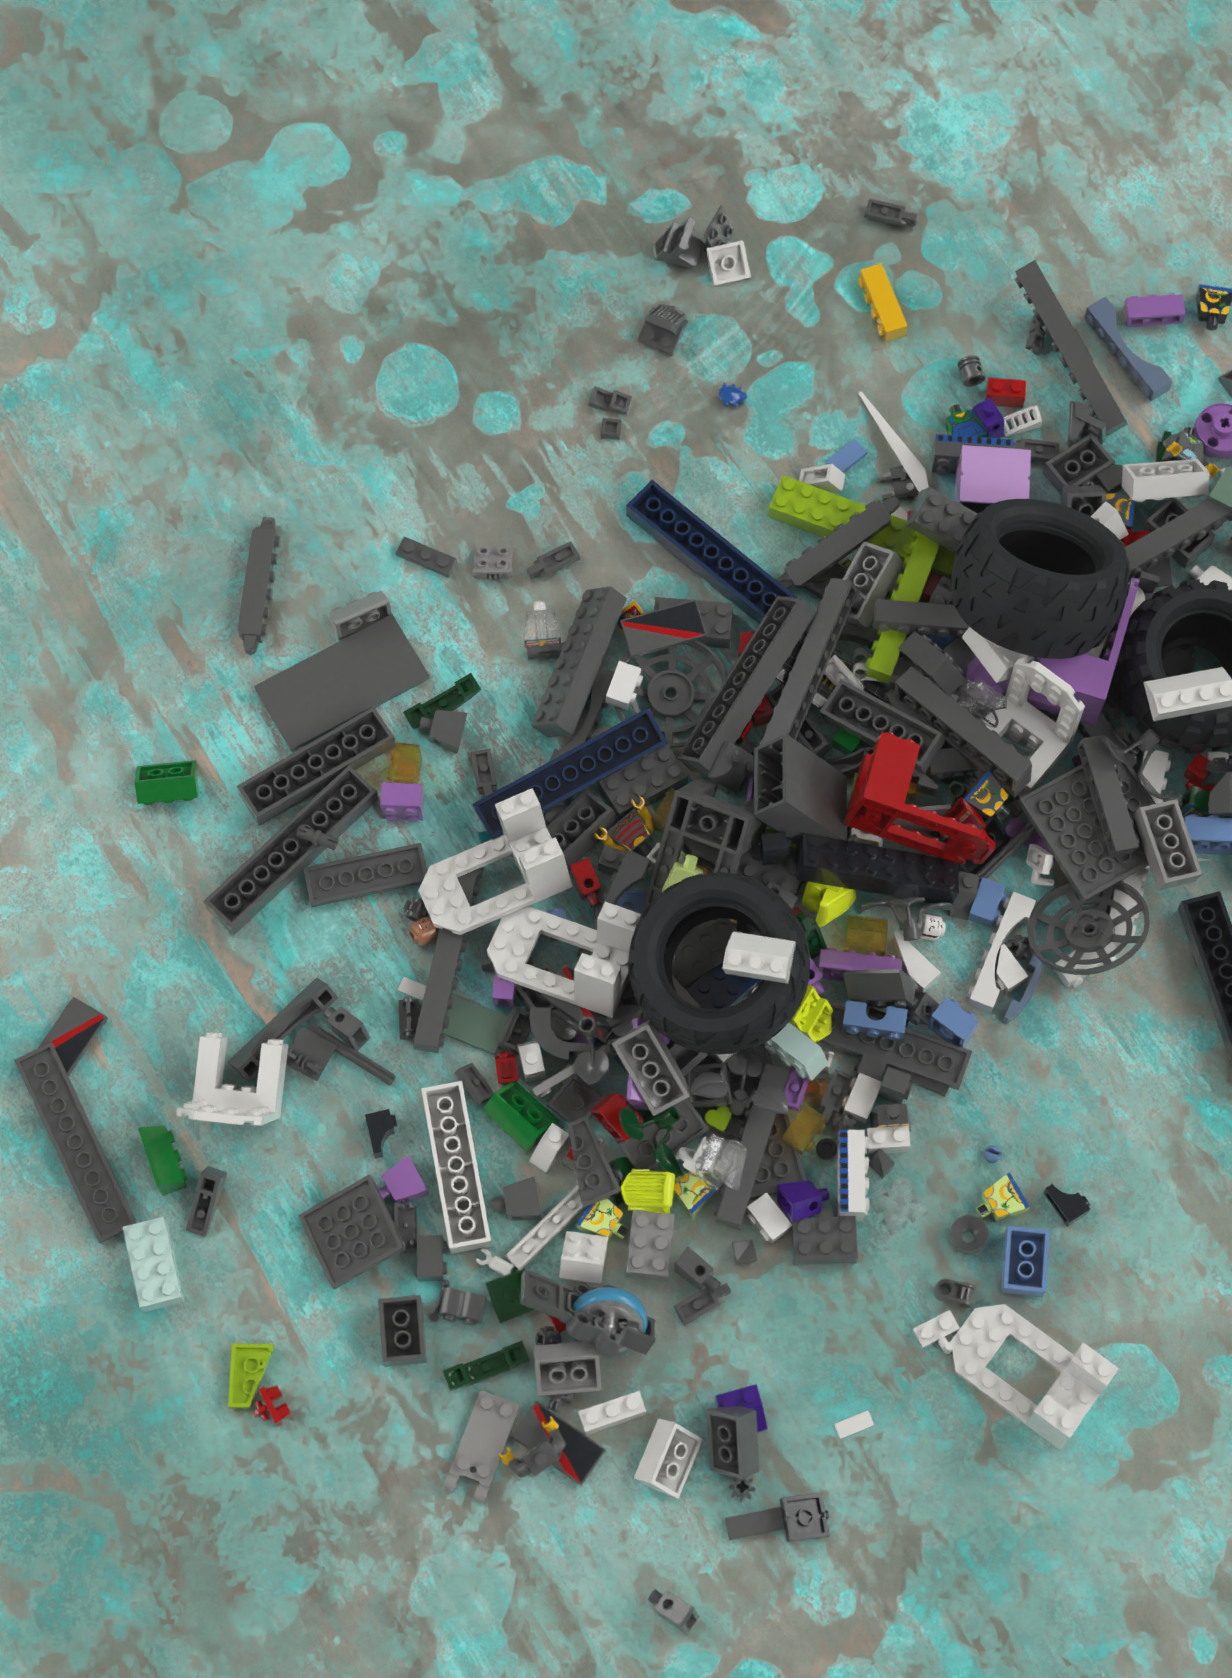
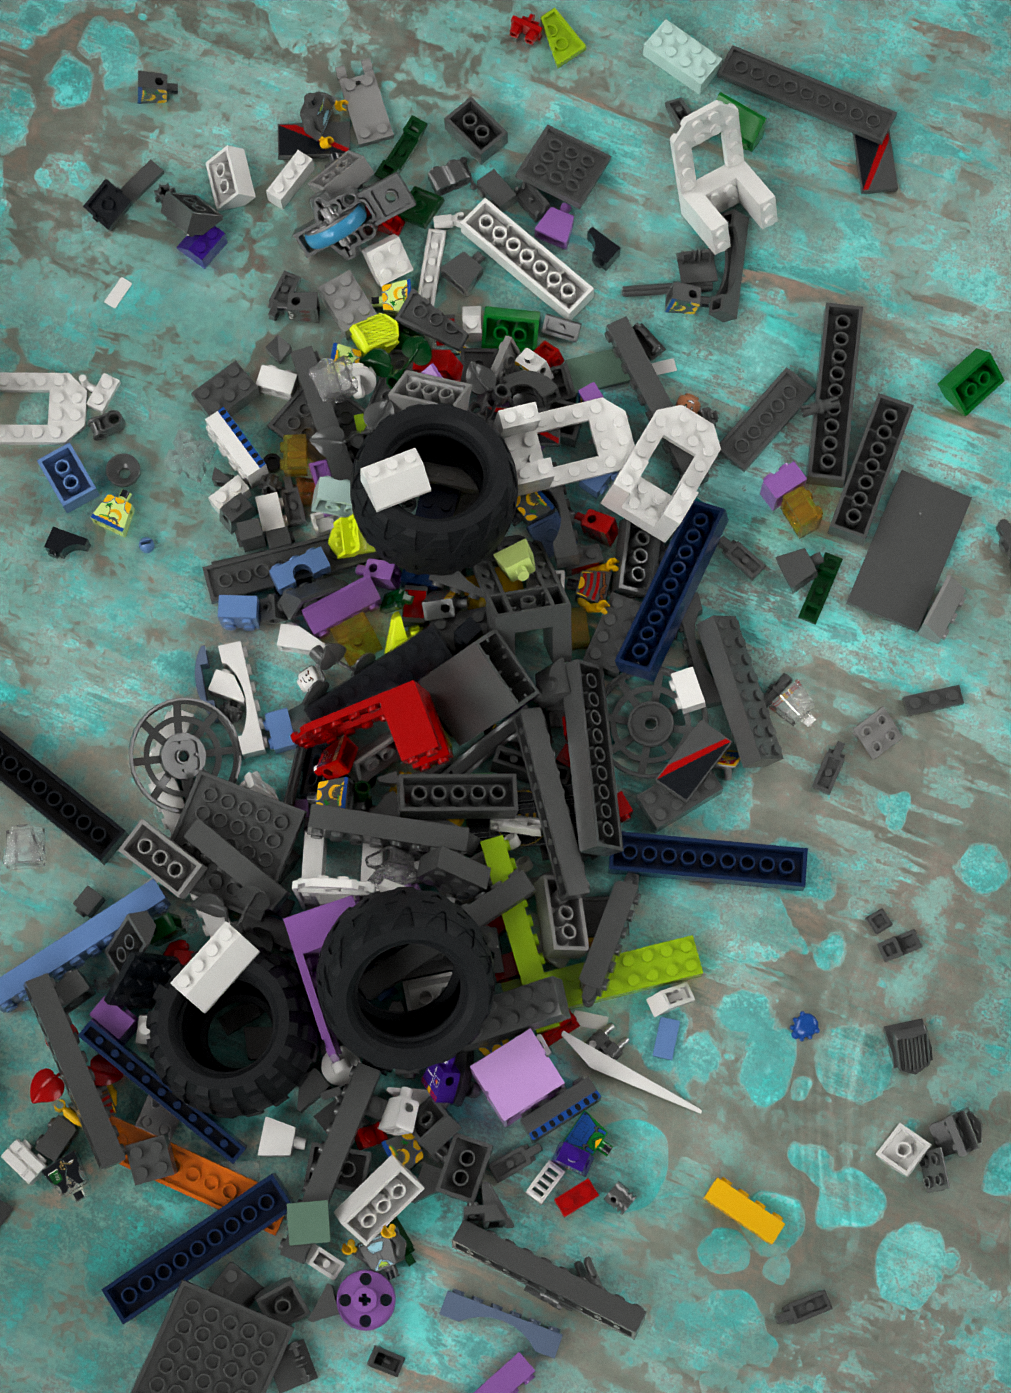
camera: 145 degrees right, 5 degrees up
dark purple torso [777,1181,830,1222] -> none

